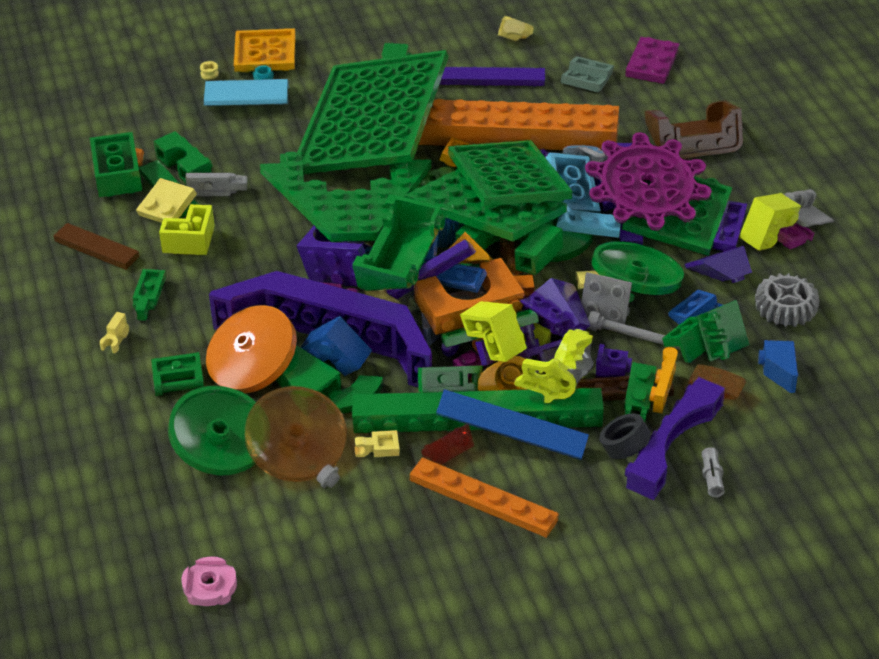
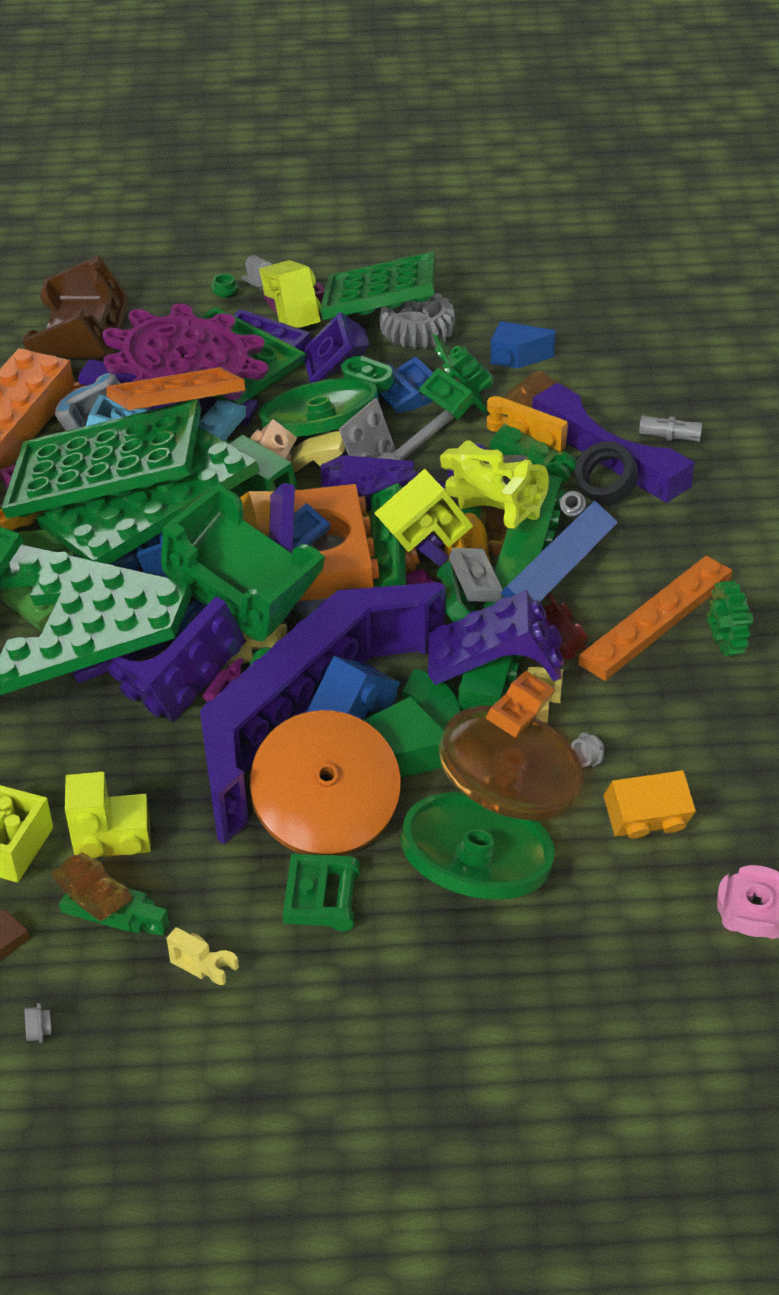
camera: 75 degrees left, 0 degrees up
none -> light grey plate [24,1002,51,1044]
none -> clear orange slope [51,852,132,921]
none -> neon yellow brick [65,772,151,859]
none -> orange tile [106,367,245,410]
none -> green plate [211,273,238,298]
none -> light nougat brick [250,419,297,461]
none -> green plate [320,251,437,320]
none -> green plate [341,356,395,393]
none -> dark purple bracket [428,590,564,685]
none -> light grey plate [449,548,503,602]
none -> orange slope [486,671,555,738]
none -> light grey pin [560,491,587,520]
none -> light orange brick [603,770,696,839]
none -> green gear [707,580,753,656]

